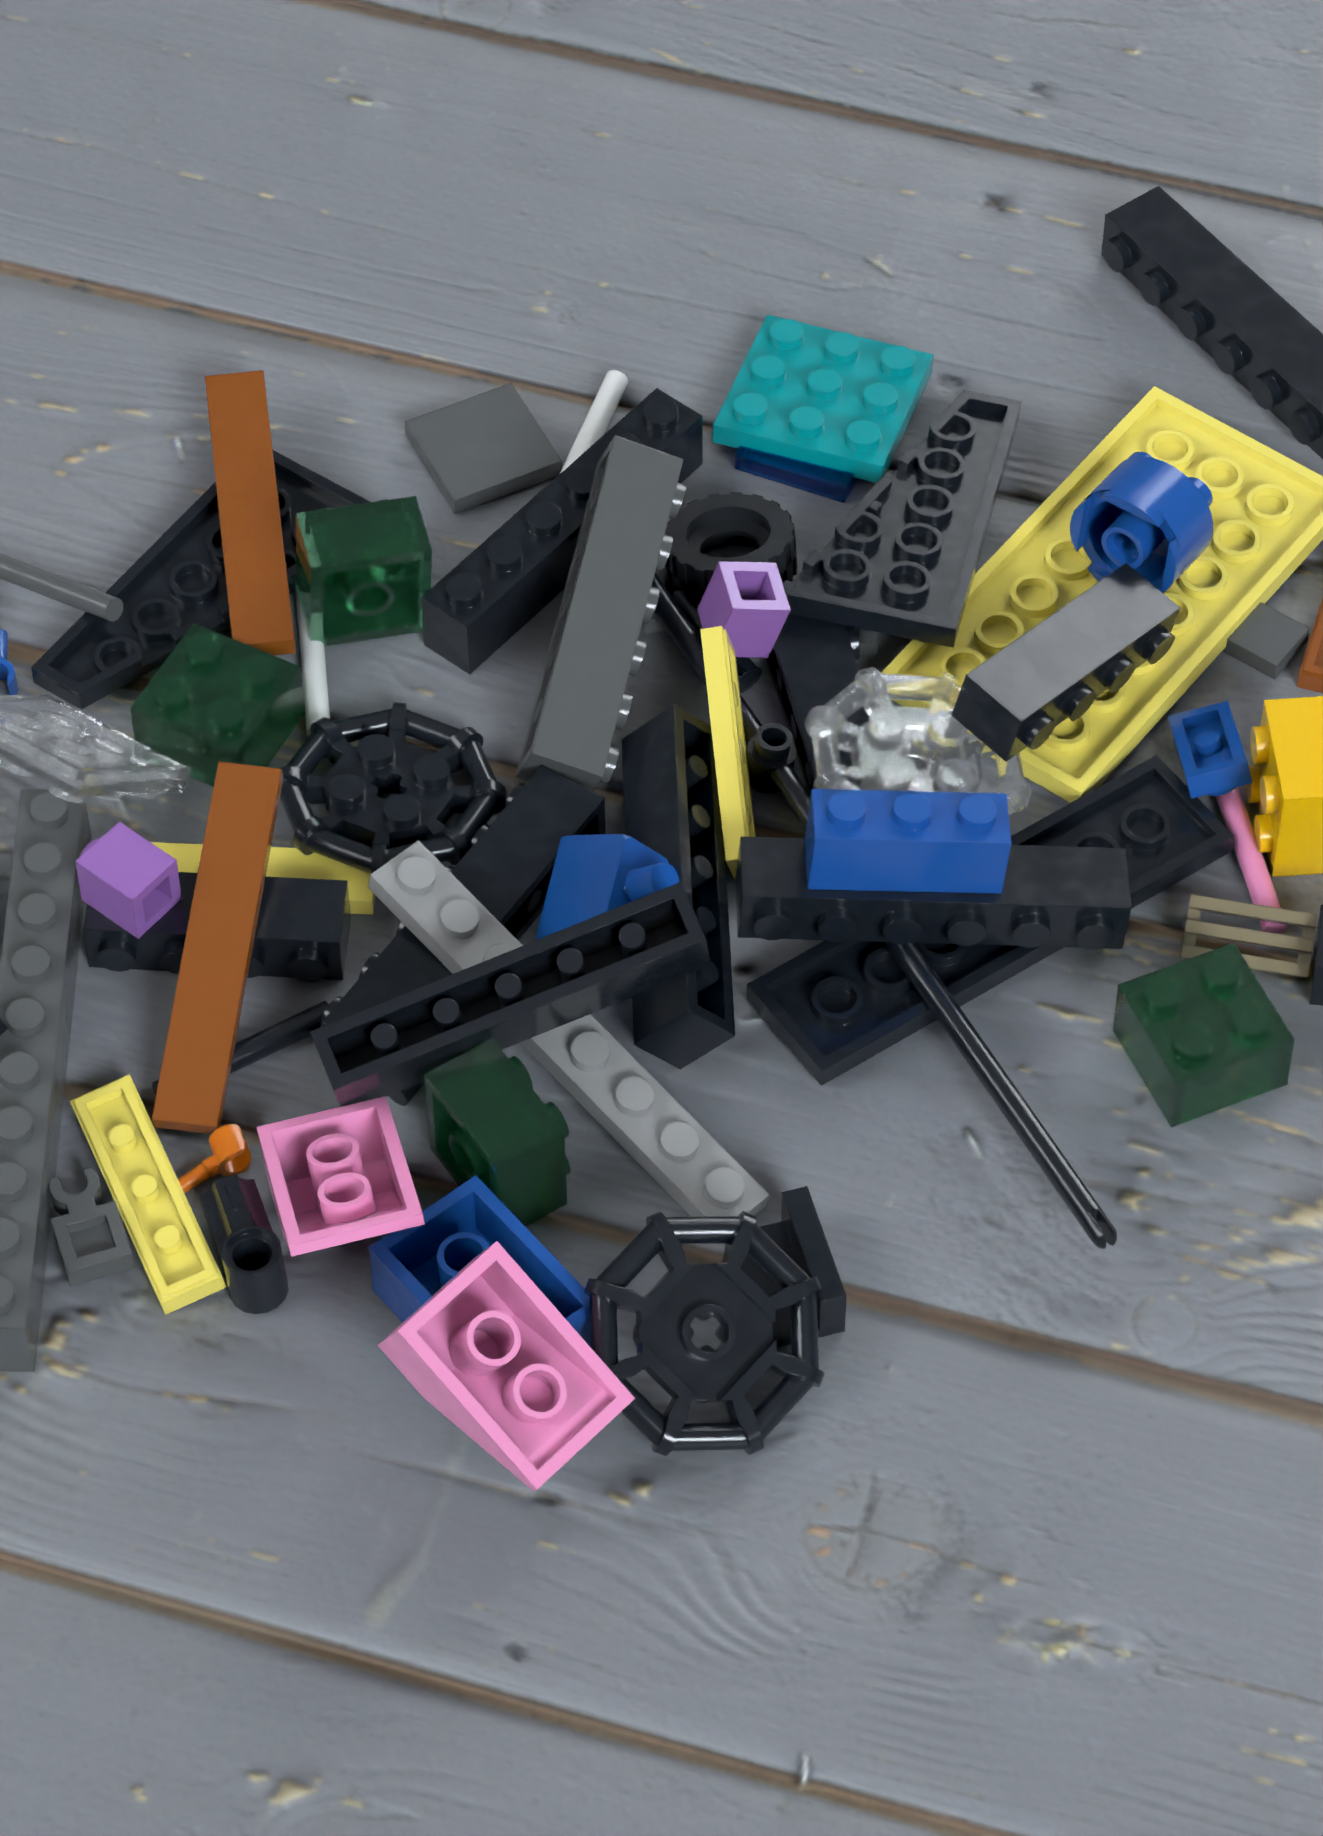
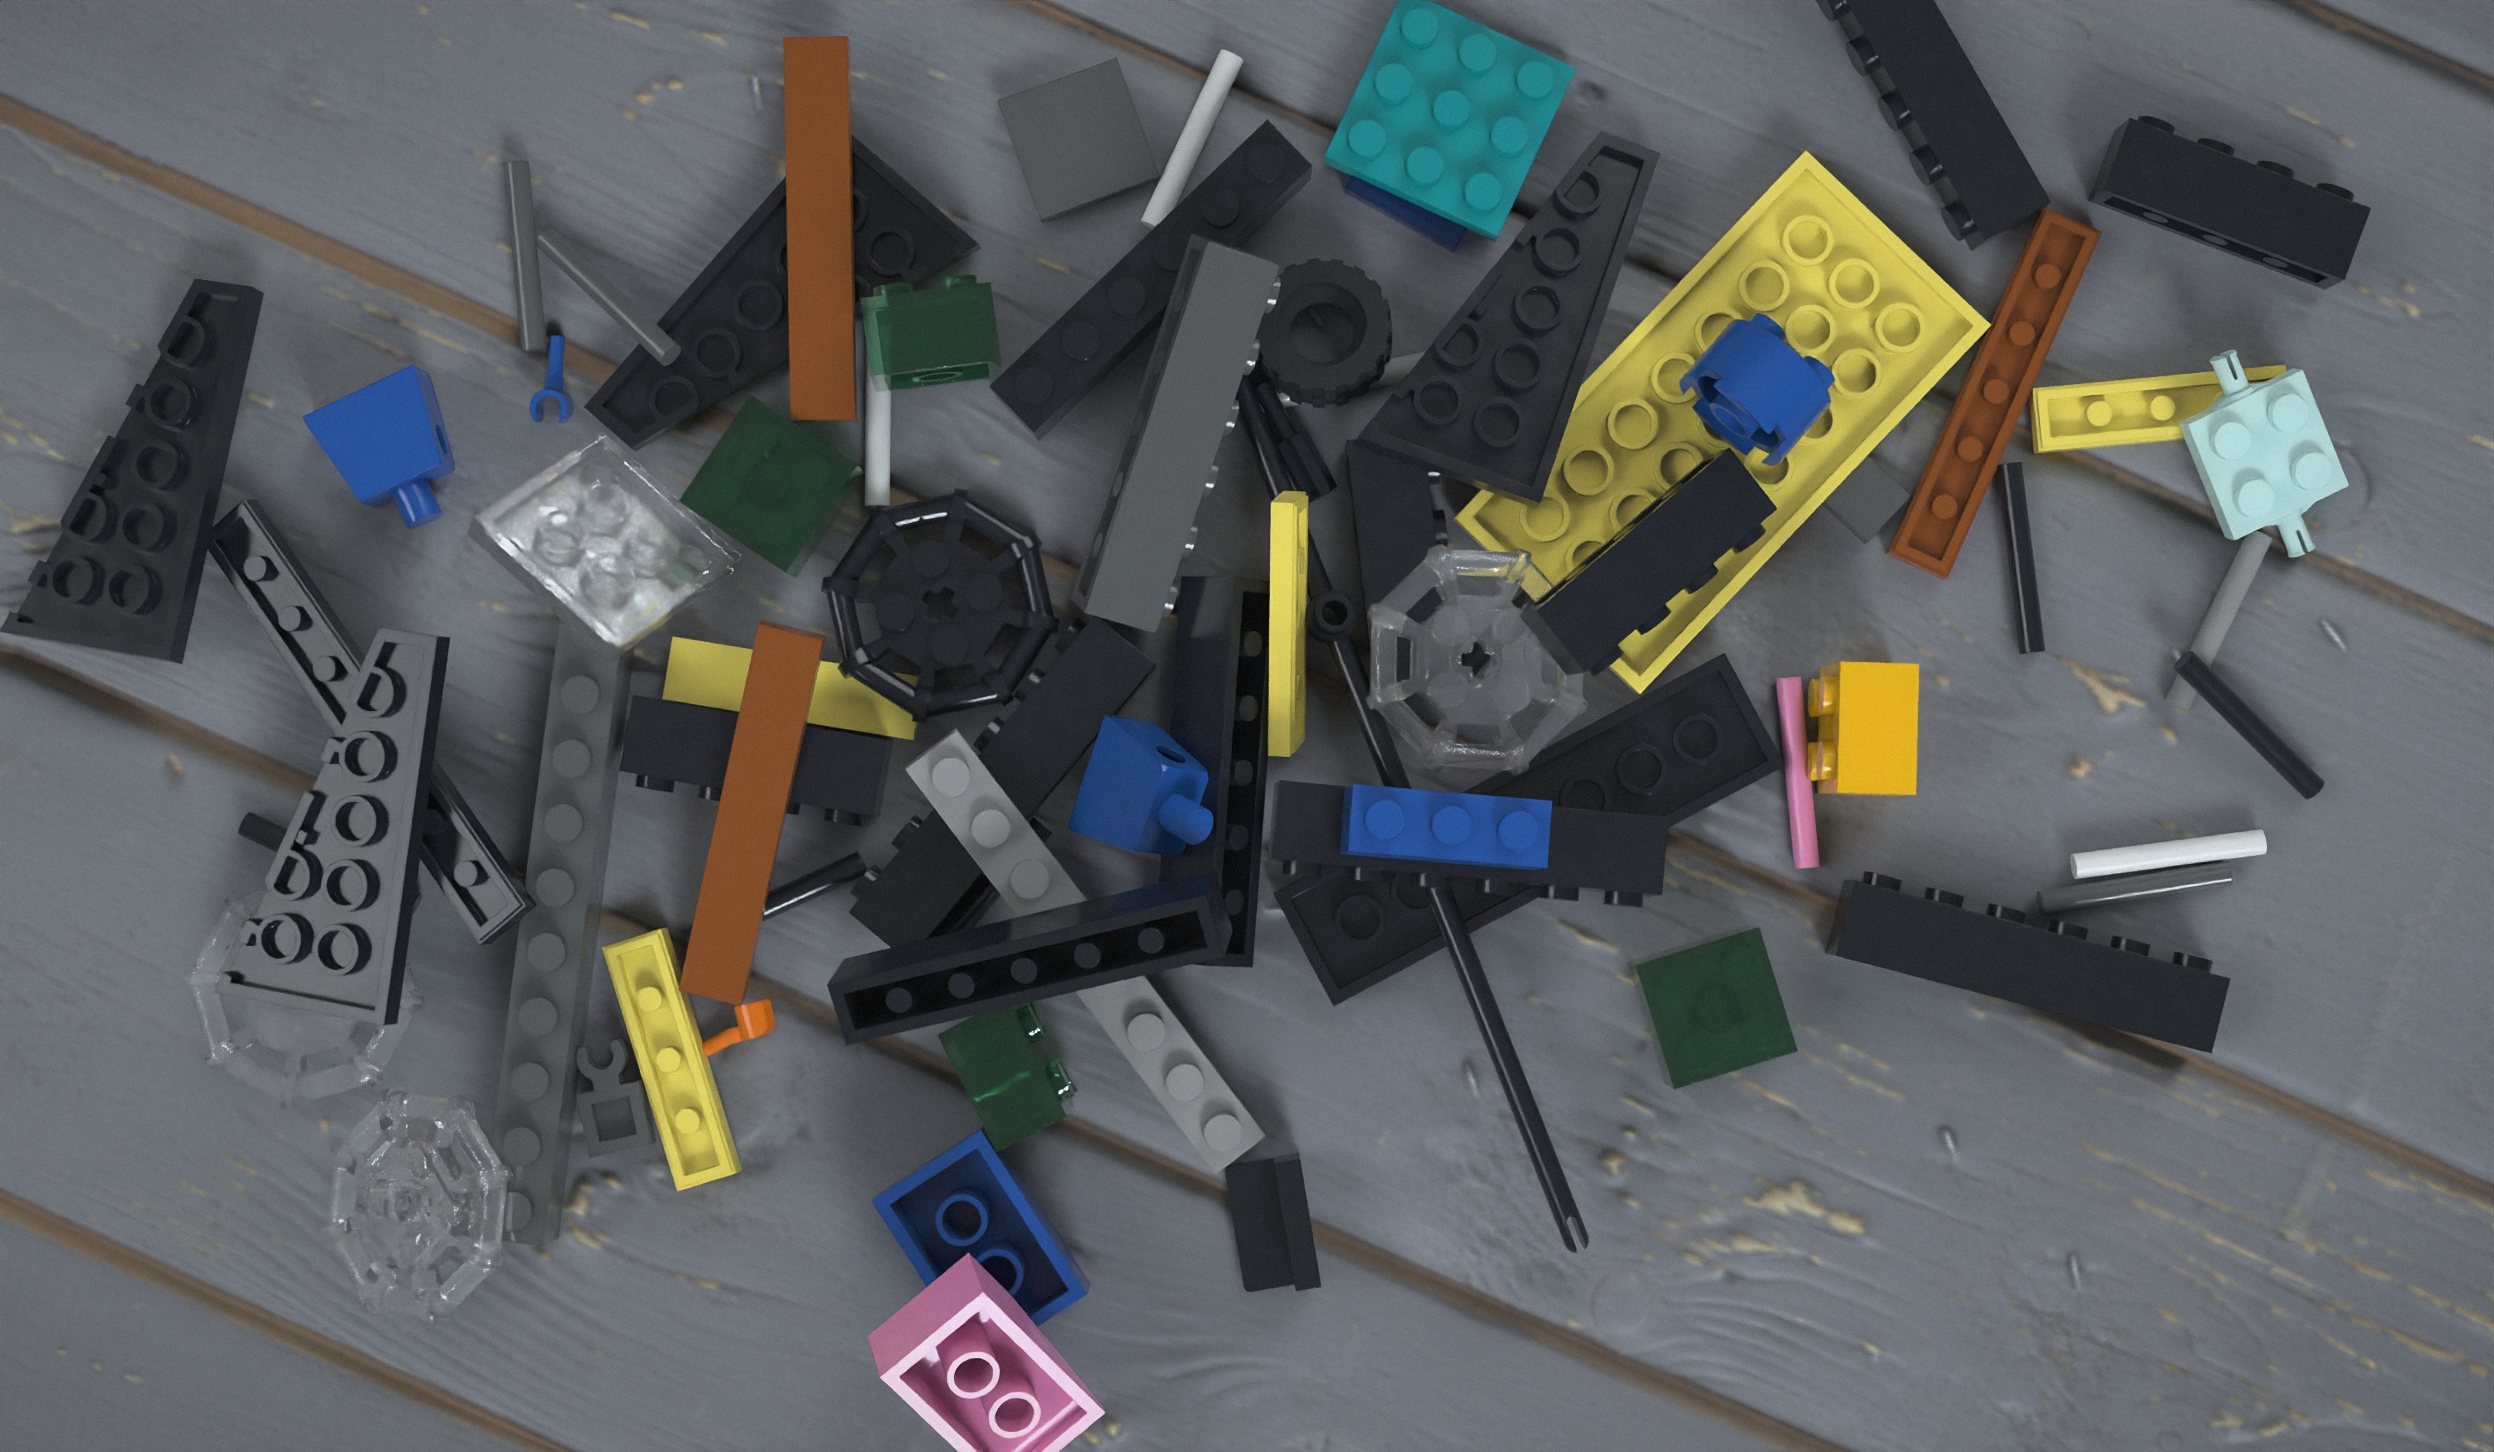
camera: 10 degrees right, 35 degrees up
medium lavender brick [75,821,182,939] -> none
black piece [200,1174,289,1314] -> none
bright pink slope [256,1096,425,1257] -> none
black plate [584,1211,825,1456] -> none
medium lavender brick [697,561,791,658] -> none
blue plate [1168,701,1252,799] -> none
dark tan tile [1180,894,1318,980] -> none

